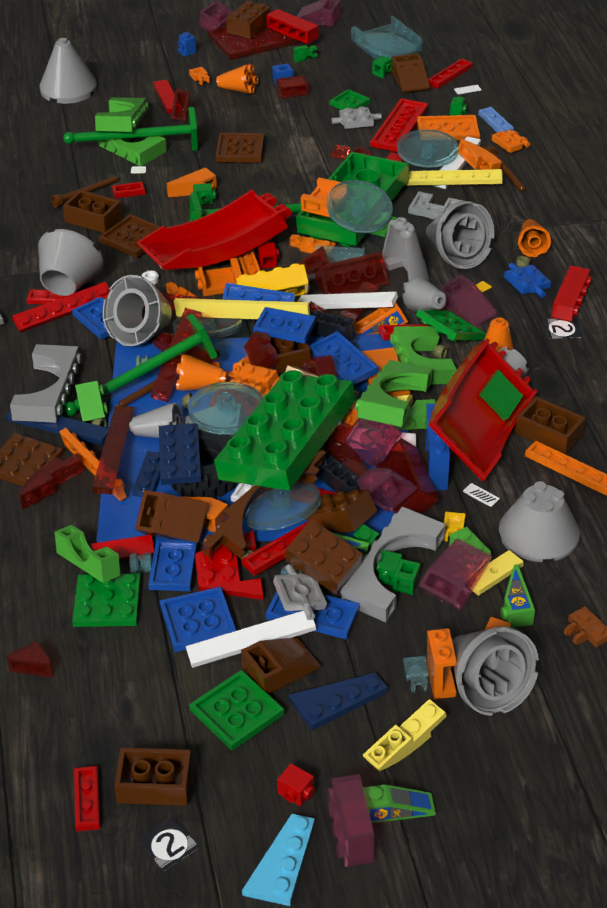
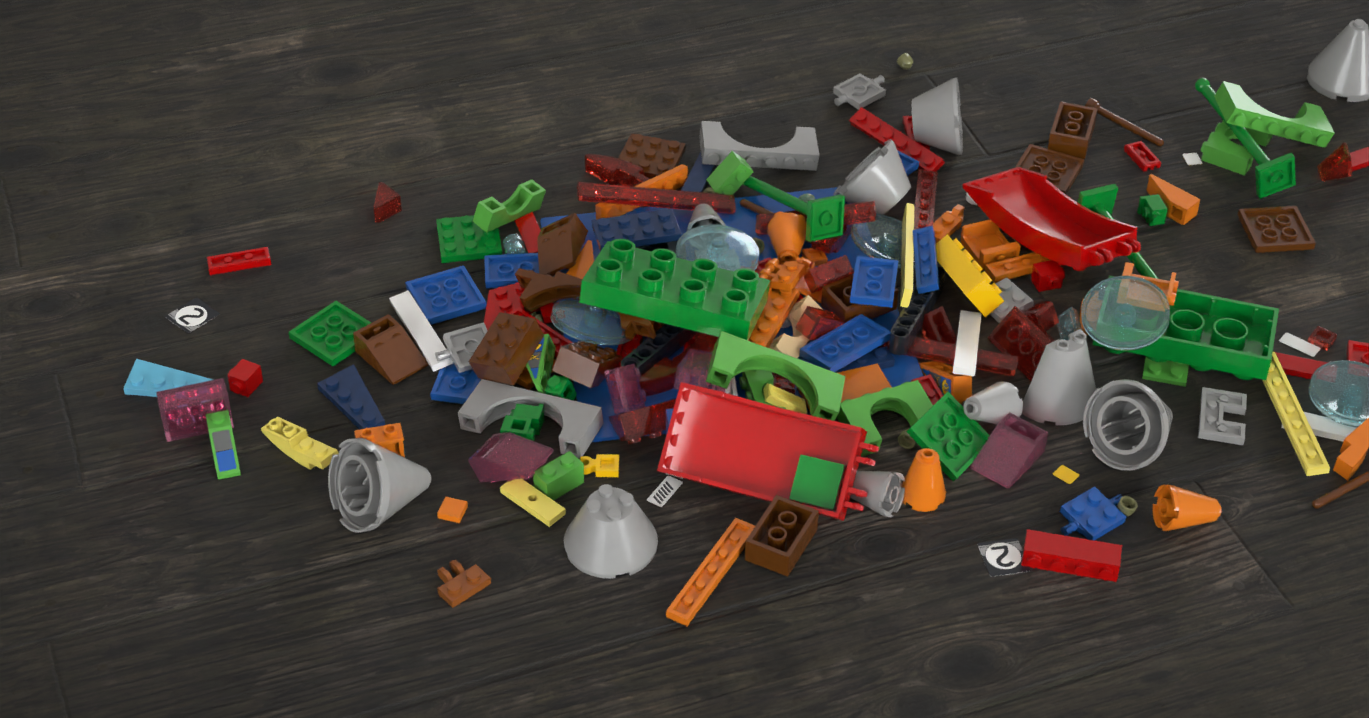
camera: 80 degrees right, 0 degrees up
reddish brown brick [114,748,192,806] -> none
clear red tile [331,145,350,159] -> none
bright green slope [501,564,535,627] -> none

